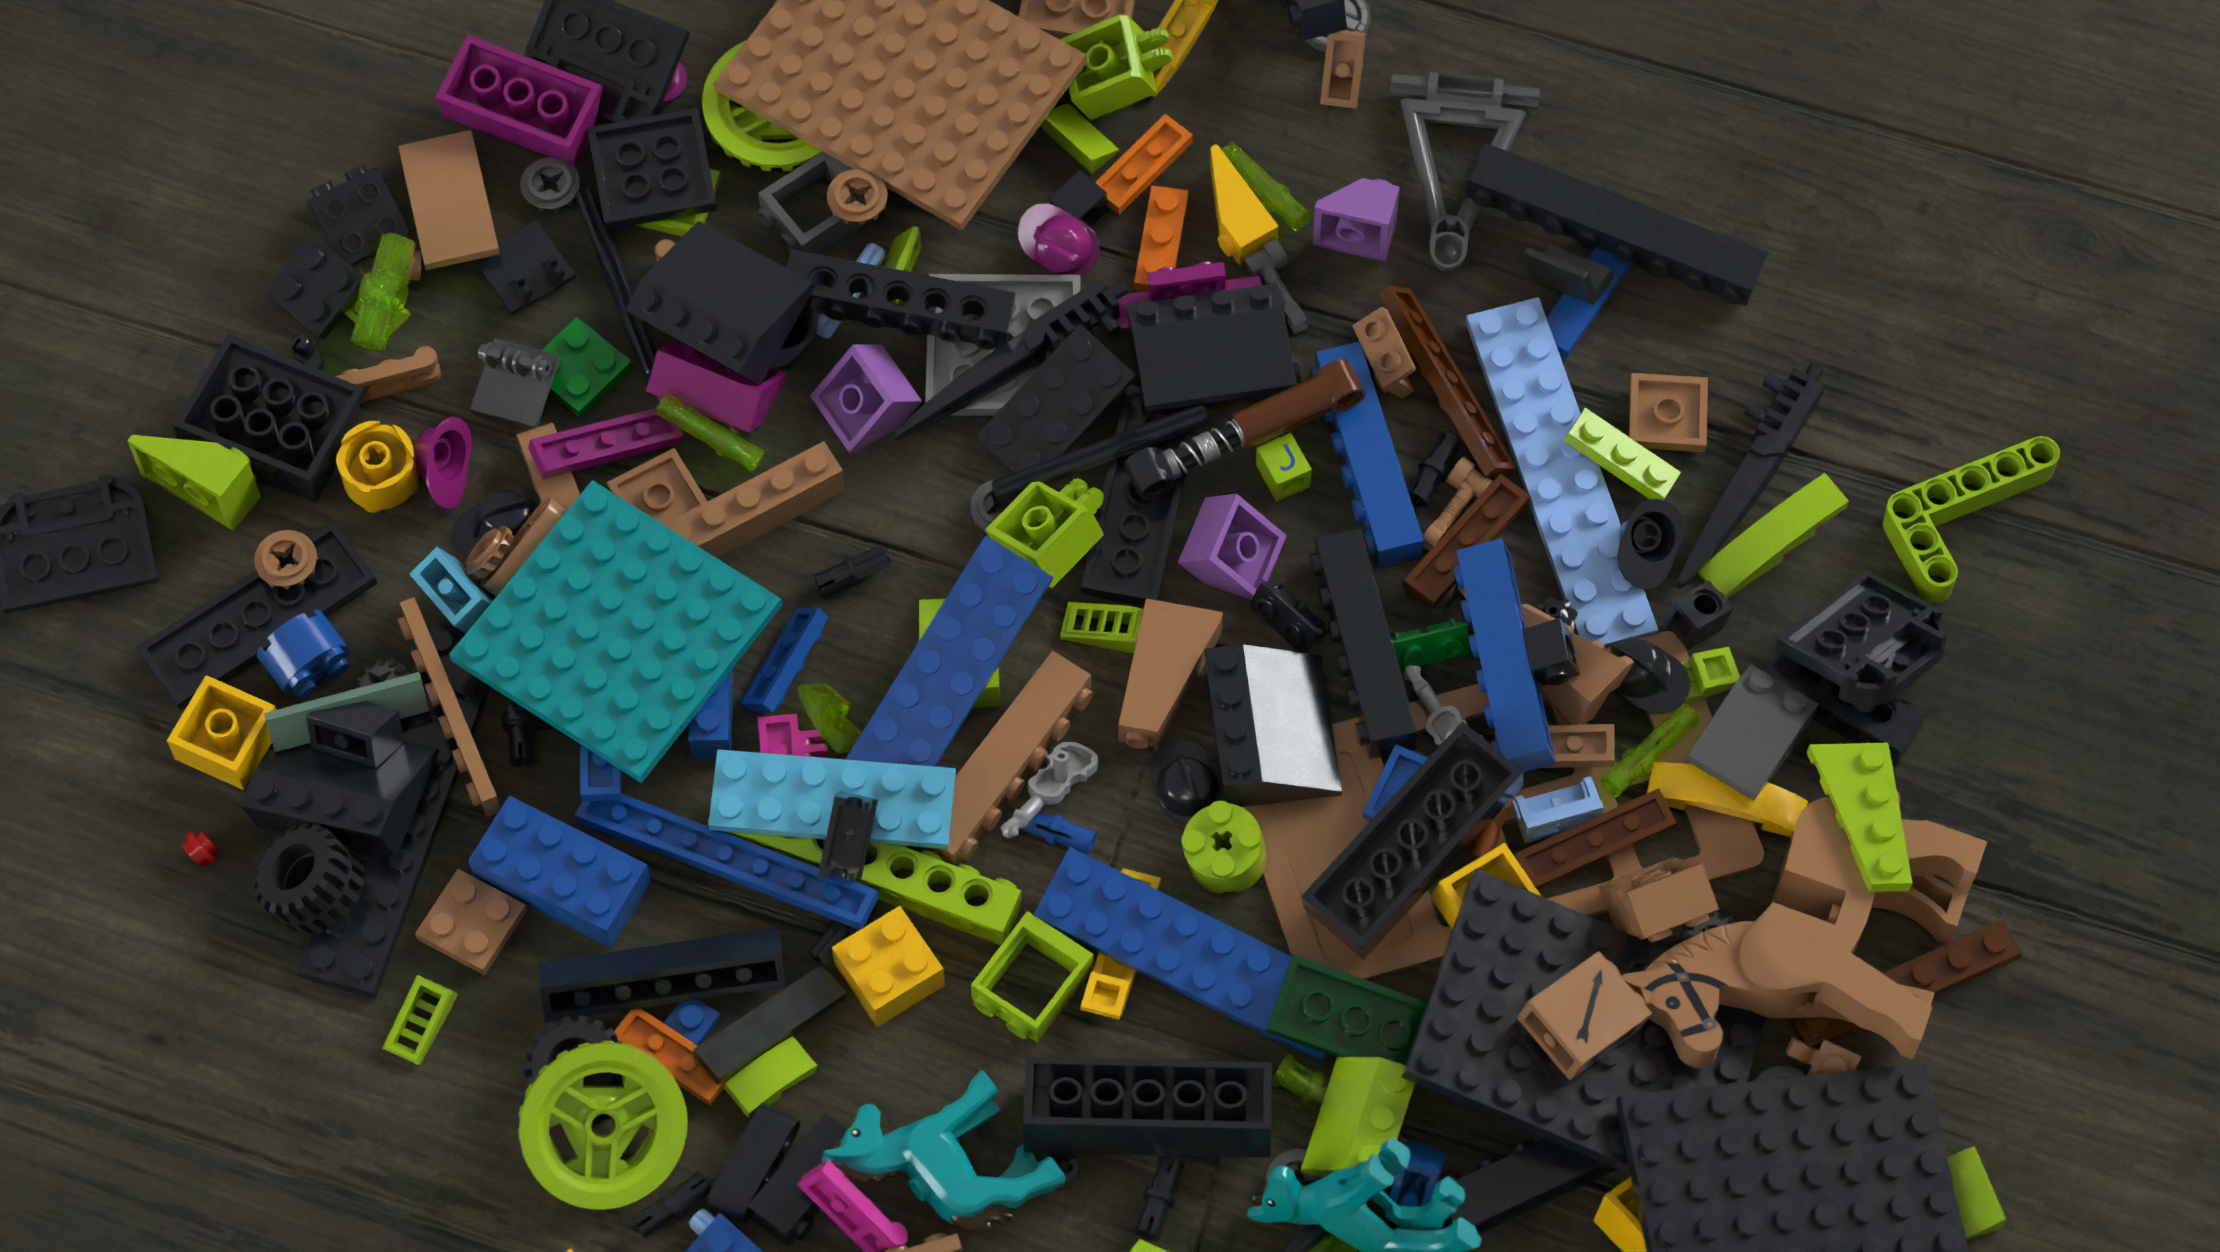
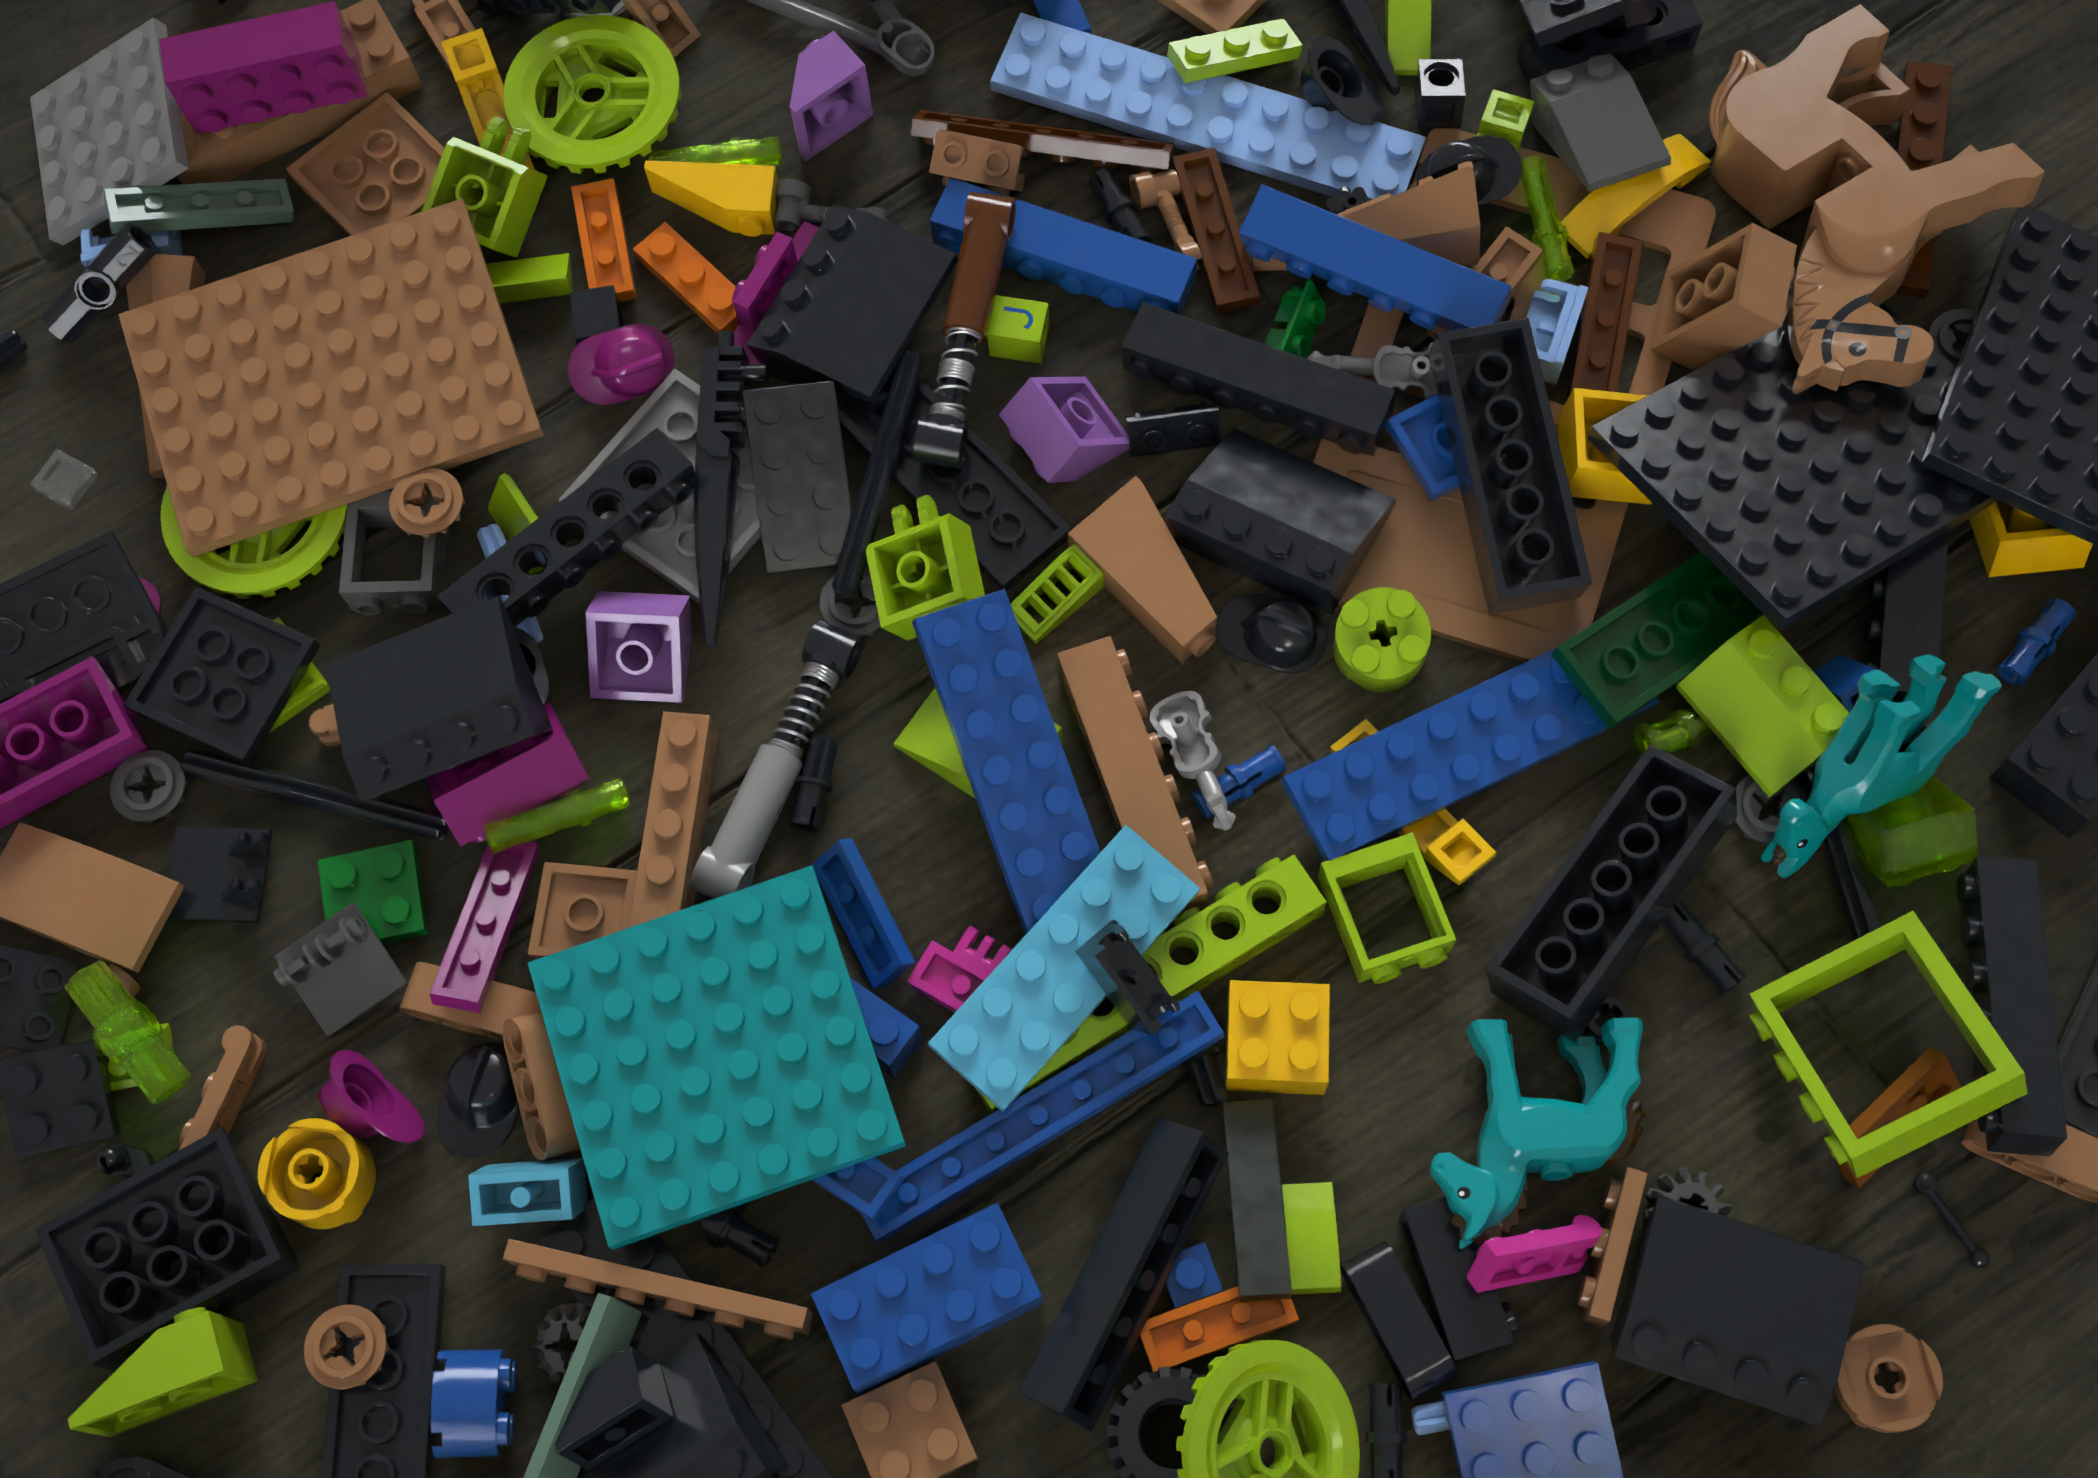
camera: 50 degrees left, 5 degrees up
medium nougat gear [465,526,514,581] -> none
clear neon green slope [797,683,862,754] -> none
medium nougat brick [1517,951,1652,1081] -> none
black brick [1522,618,1580,686] -> none
medium nougat plate [1785,1037,1861,1076] -> none
lime wing [1807,743,1913,892] -> none
none -> lime gear [503,15,682,174]
none -> piece [690,620,864,899]

